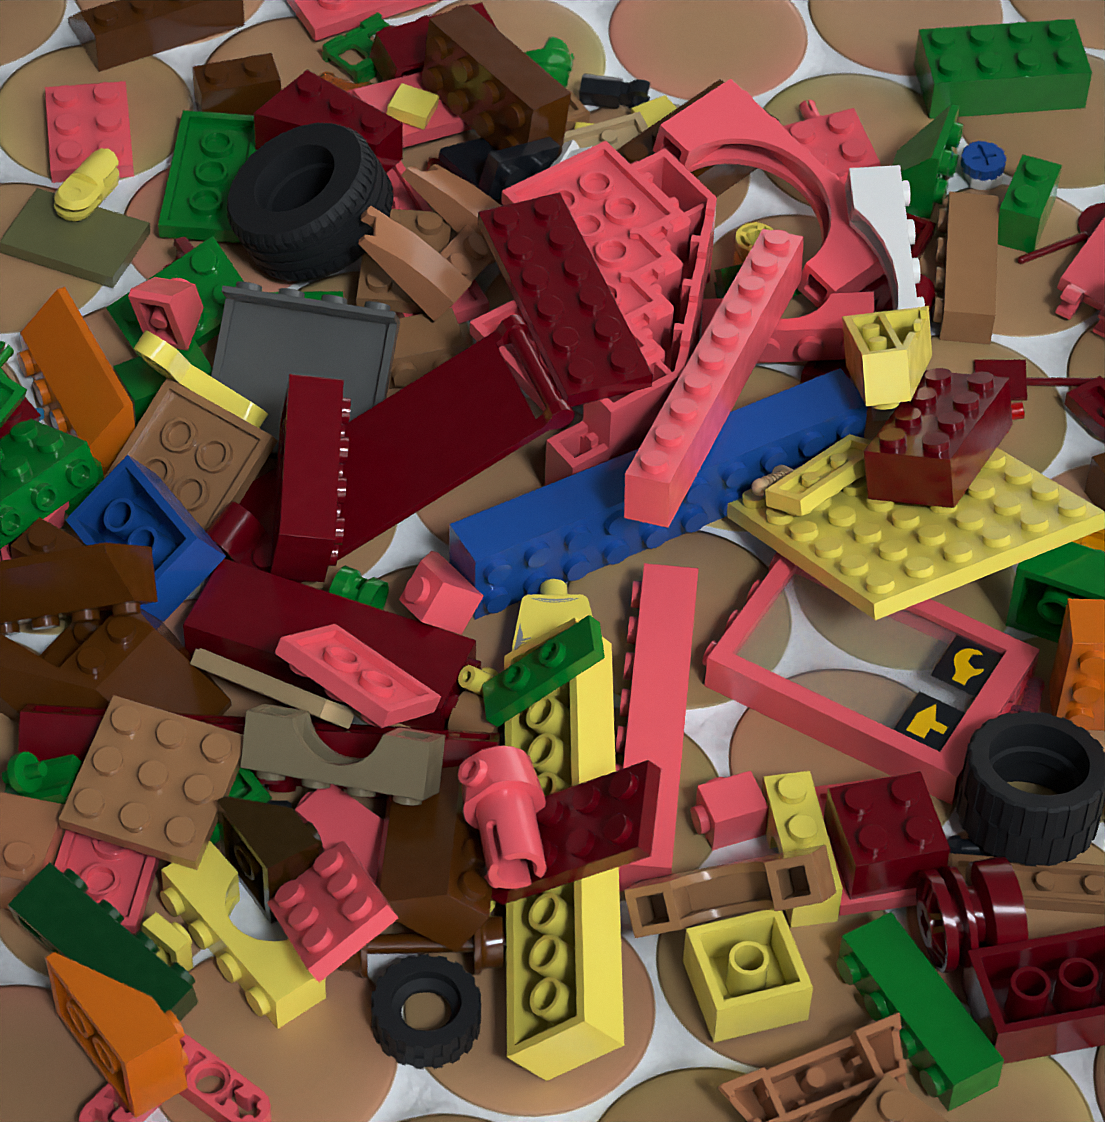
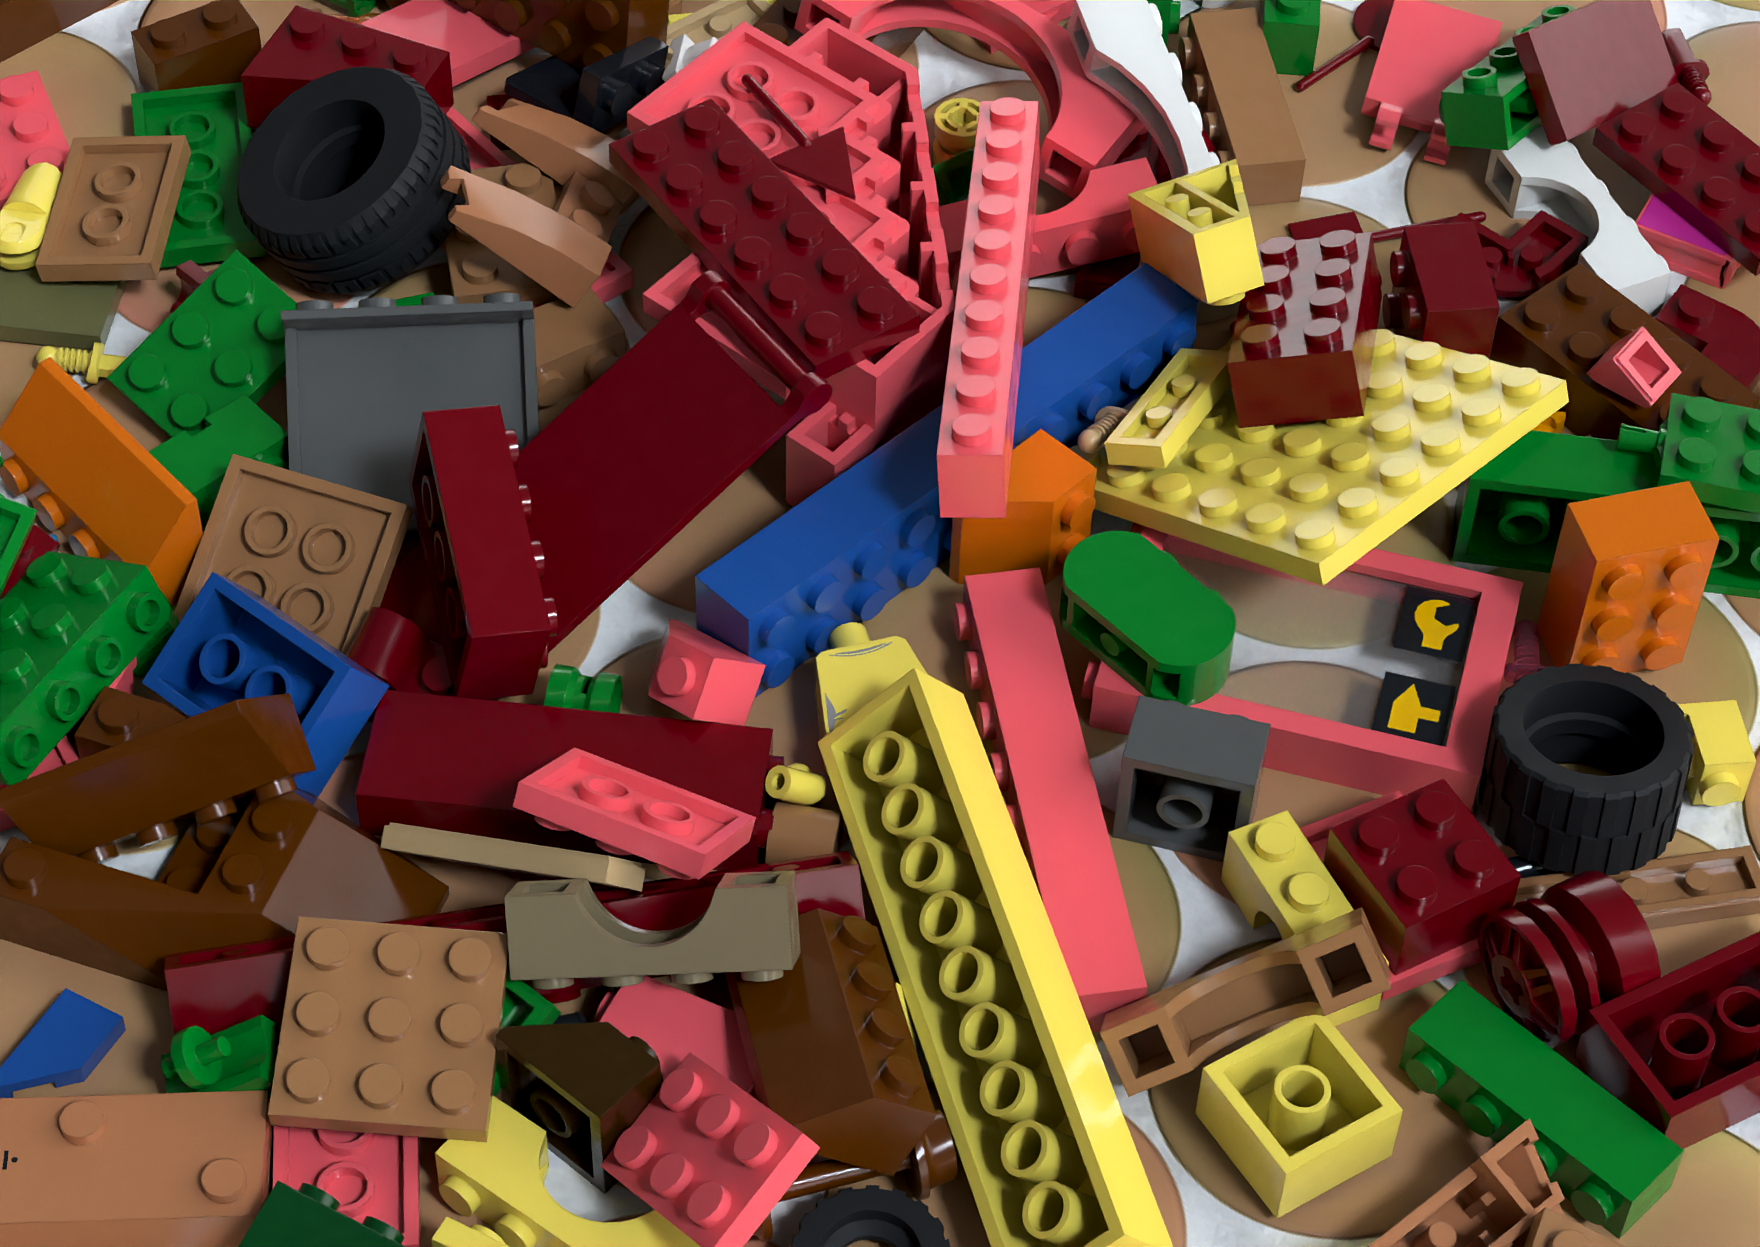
camera: 15 degrees left, 0 degrees up
coral slope [128,277,204,351] -> none
light yellow beam [133,330,268,428] -> none
light yellow tile [387,83,439,129] -> none
coral piece [458,746,547,889] -> none
green plate [482,615,605,727] -> none
dark red plate [491,760,661,905] -> none
coral brick [691,771,769,851] -> none
none -> medium nougat plate [35,135,191,282]
none -> light yellow piece [36,342,127,384]
none -> dark red piece [741,74,856,200]
none -> orange slope [949,429,1097,585]
none -> green brick [1059,531,1236,706]
none -> dark grey brick [1112,695,1271,862]
none -> dark red brick [1382,222,1500,359]

